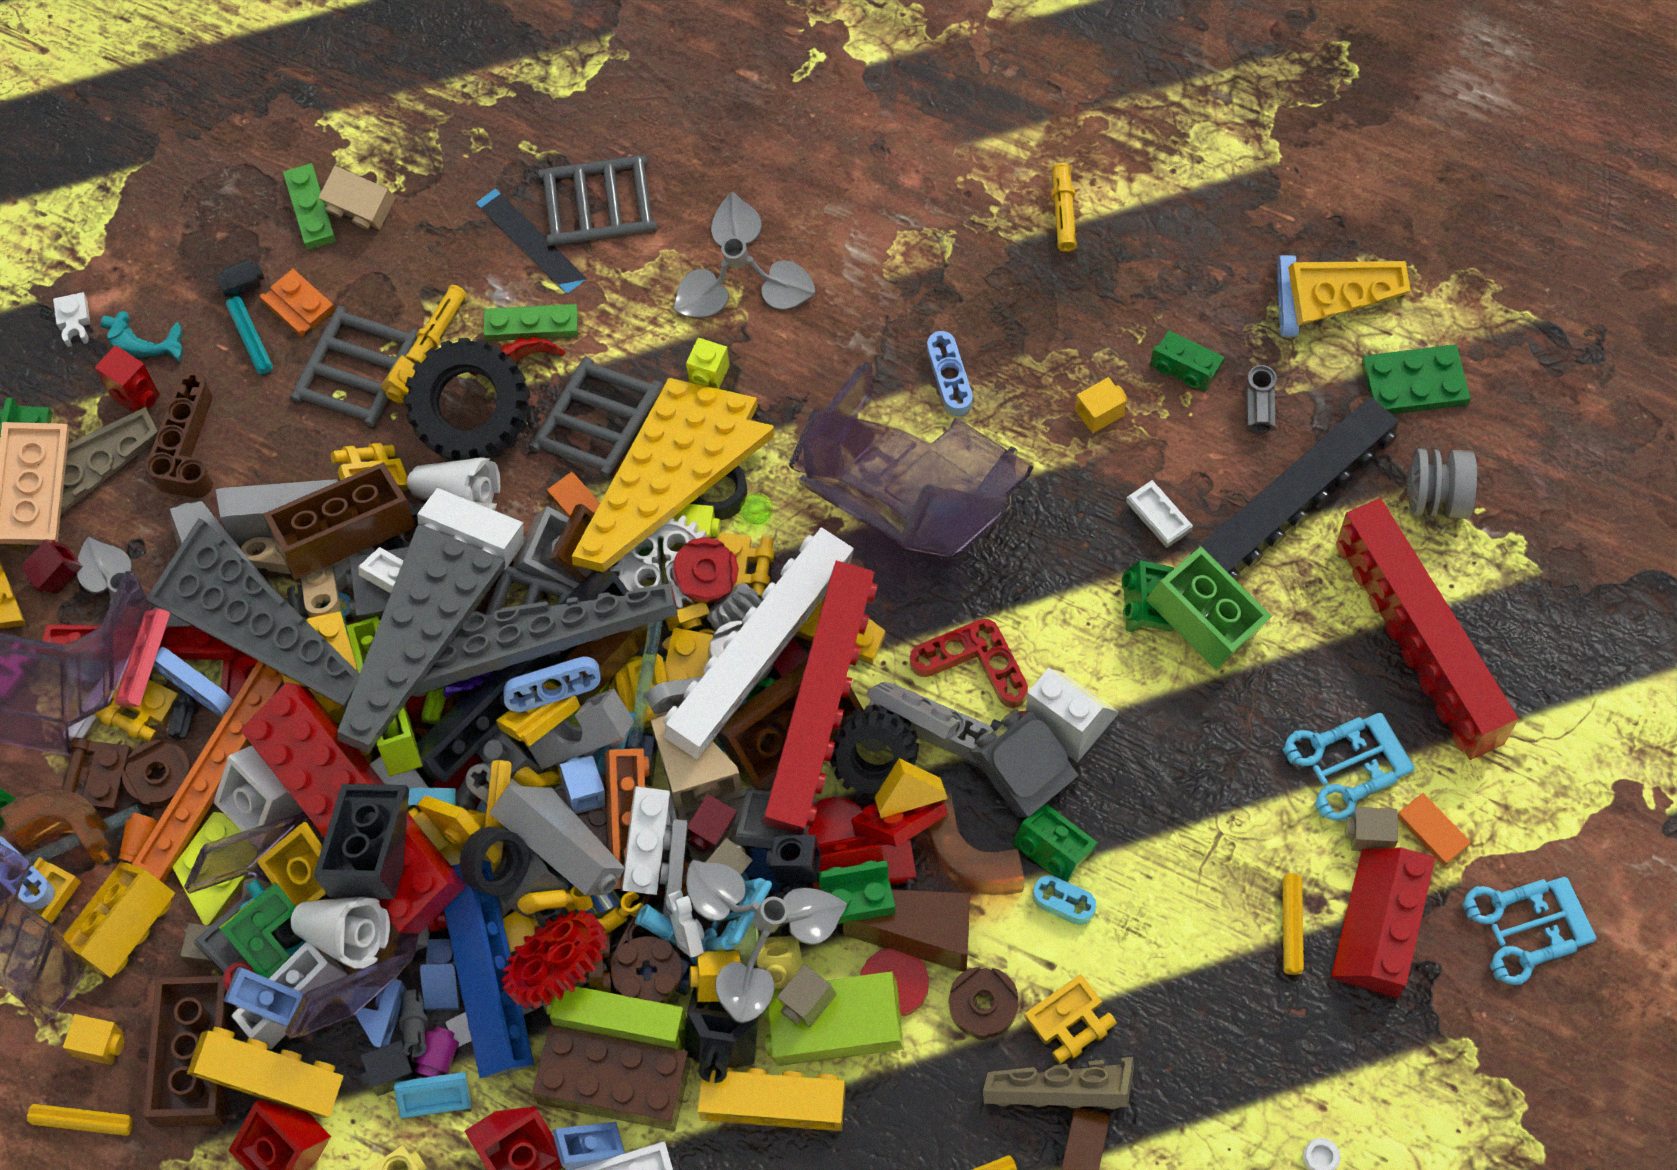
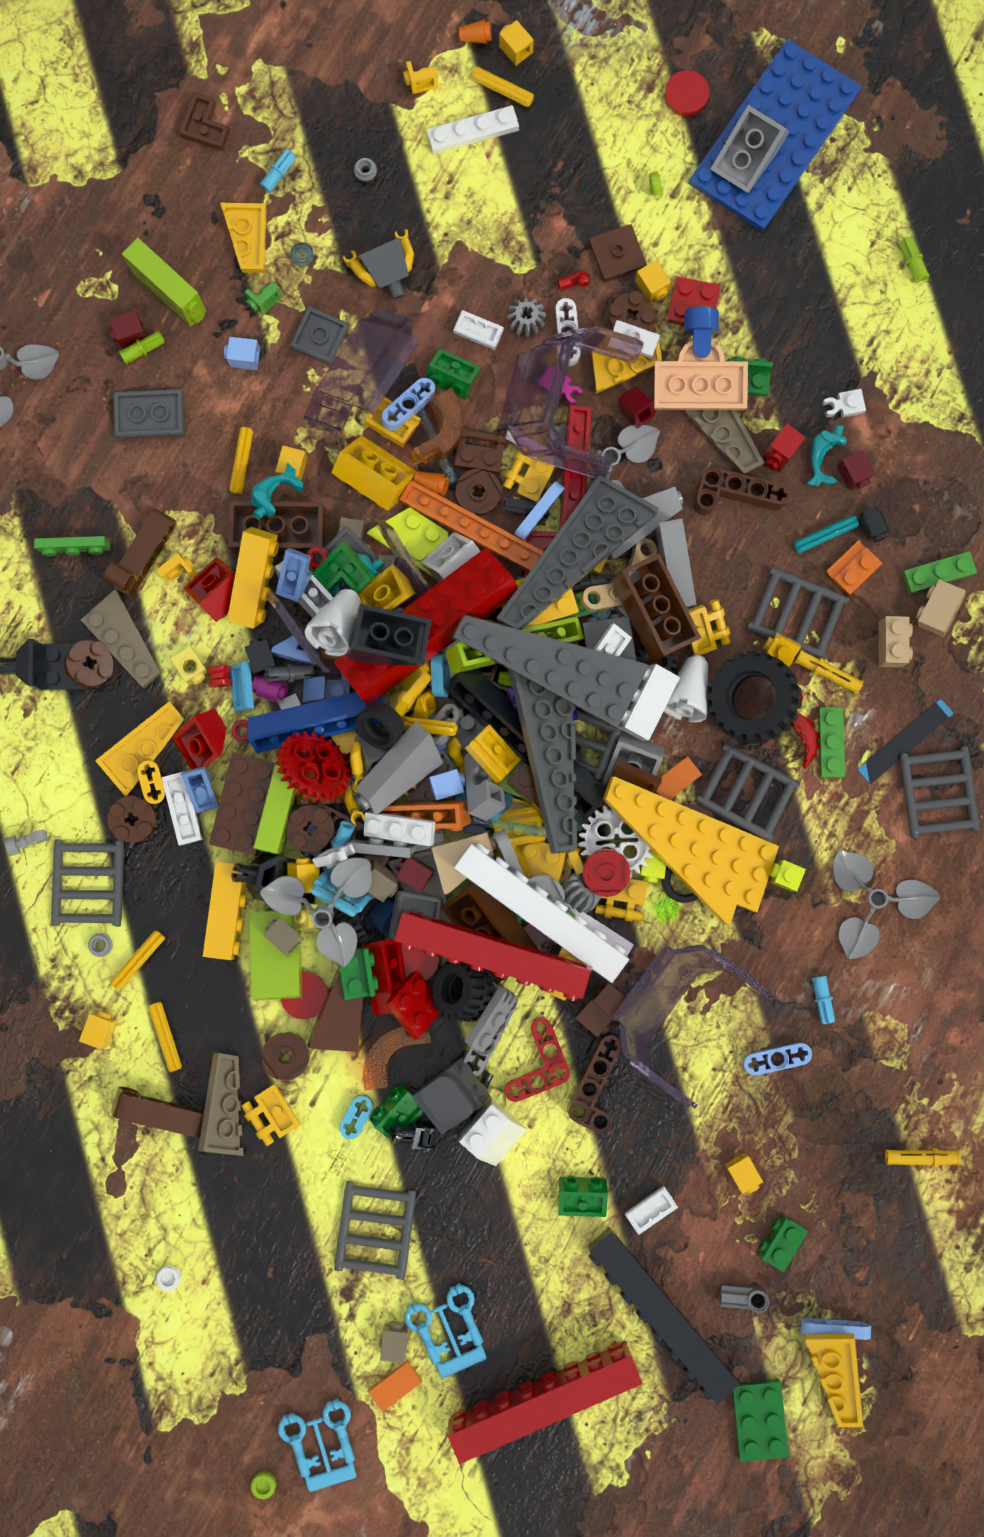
camera: 85 degrees right, 20 degrees up
coral tile [115,608,171,708] -> none
light blue beam [503,657,600,712] -> none
black brick [767,835,822,883] -> none
piece [789,409,1033,557] -> none
yellow slope [875,758,947,818] -> none
bright green brick [1146,546,1272,670] -> none
yellow axle [1282,873,1304,975] -> none
red slope [1330,847,1436,998] -> none
light grey wheel [1407,448,1477,519] -> none
none -> red wheel [207,665,232,688]
none -> red plate [231,720,249,743]
none -> teal animal [250,463,303,519]
none -> lime tile [251,1471,277,1499]
none -> dark grey bar [334,1181,416,1280]
none -> black connector [389,1121,438,1152]
none -> reddish brown beam [567,1033,622,1134]
none -> reddish brown brick [574,981,631,1037]
none -> medium azure axle [811,976,835,1024]
none -> dark red brick [837,450,875,490]
none -> tan brick [879,616,913,668]

